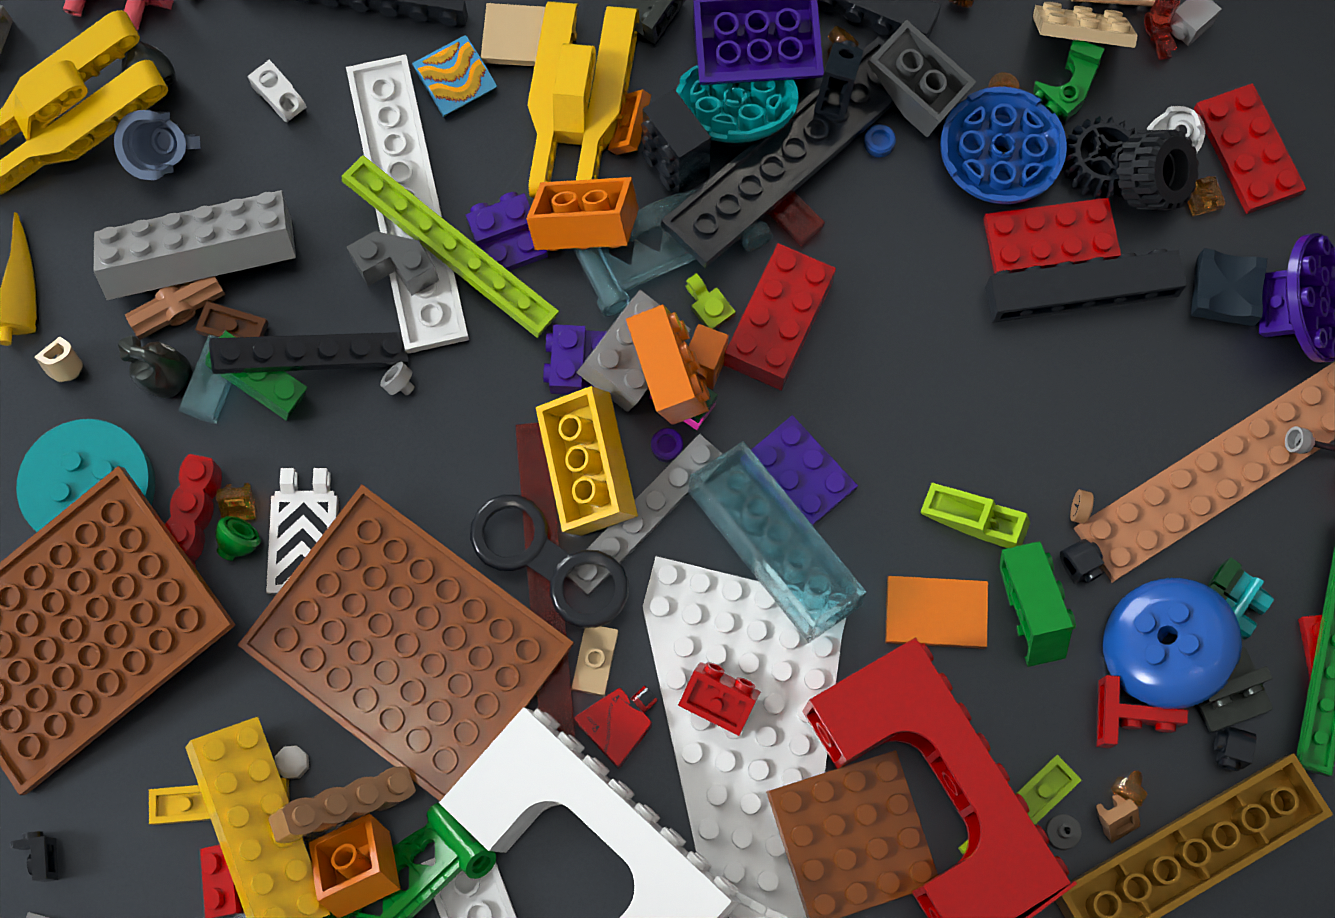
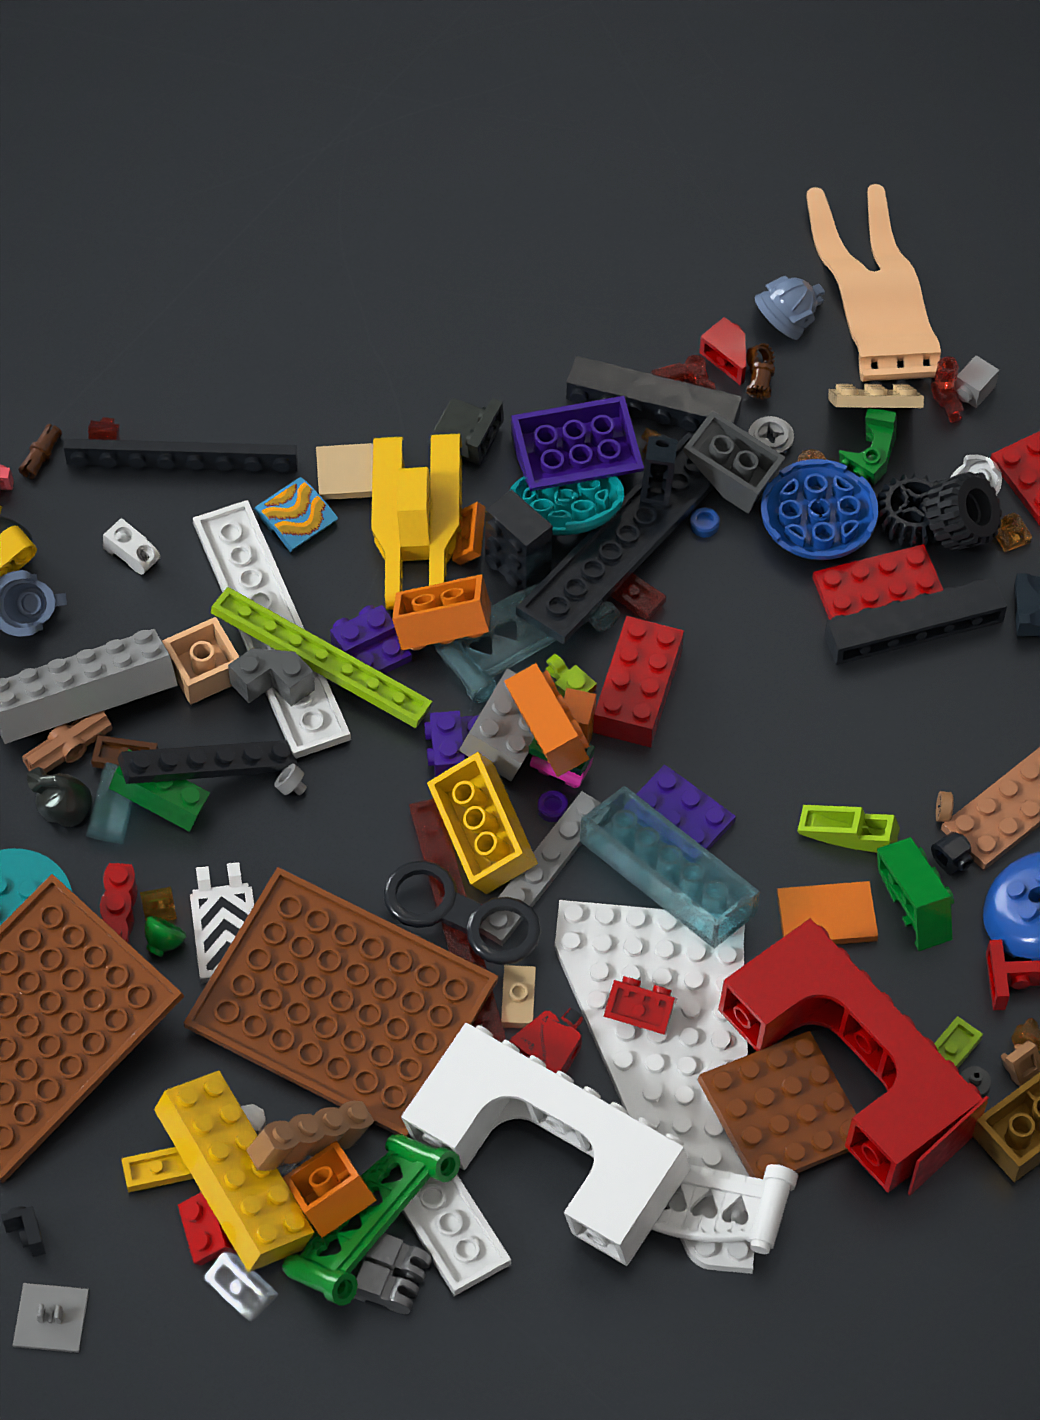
camera: 10 degrees left, 15 degrees down
none -> light nougat brick [162,617,239,705]
none -> light grey gear [748,416,794,454]

